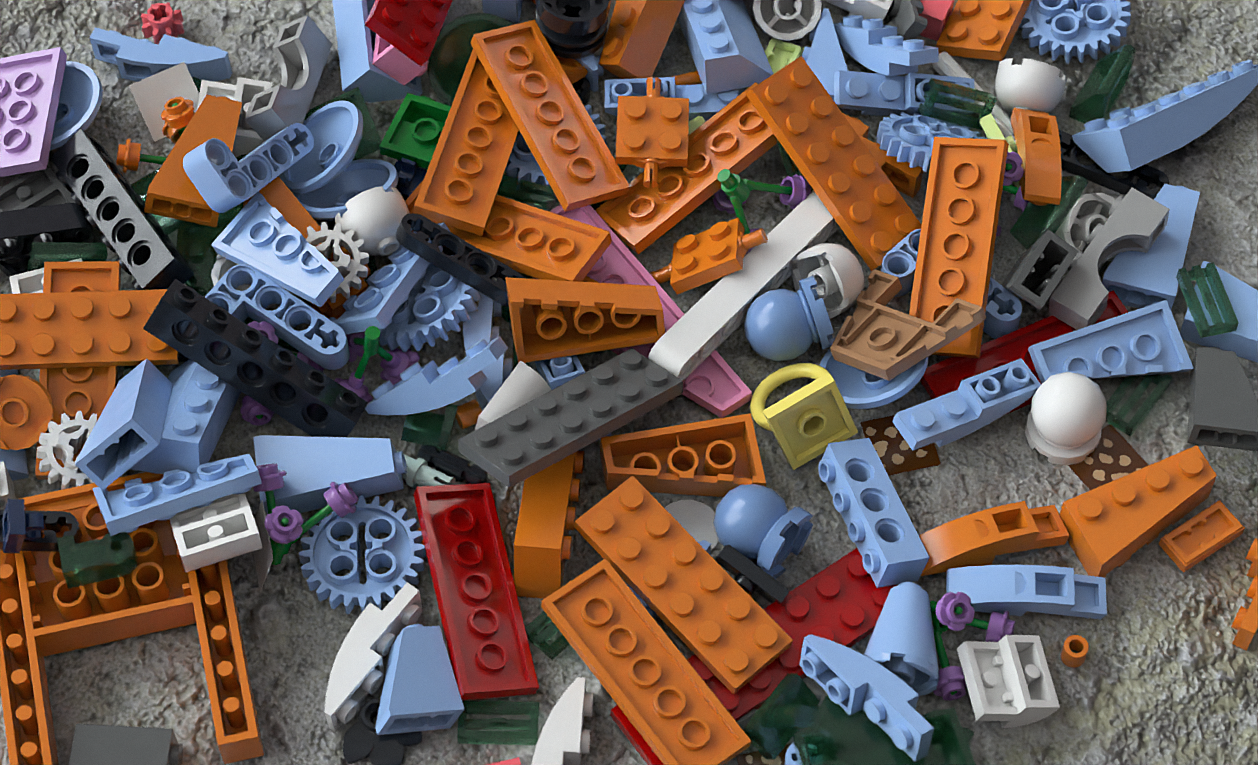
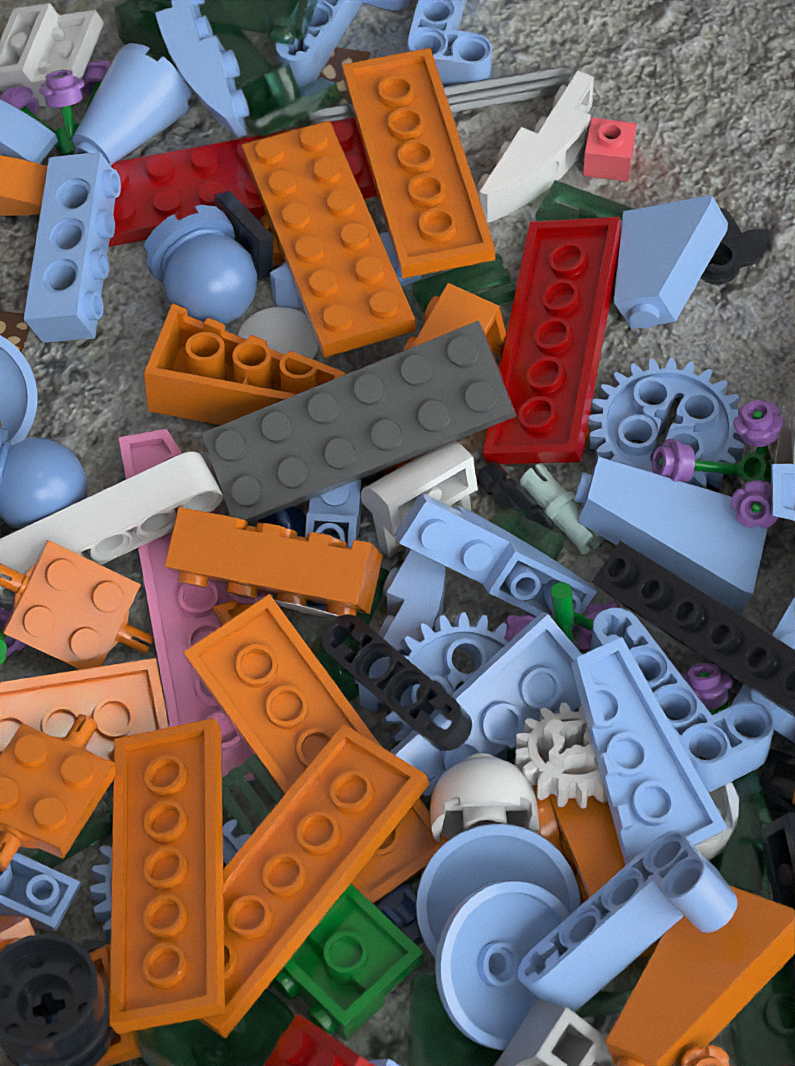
camera: 155 degrees left, 0 degrees up
white slope [324,582,422,732] -> none
light yellow tile [750,363,858,470] -> none

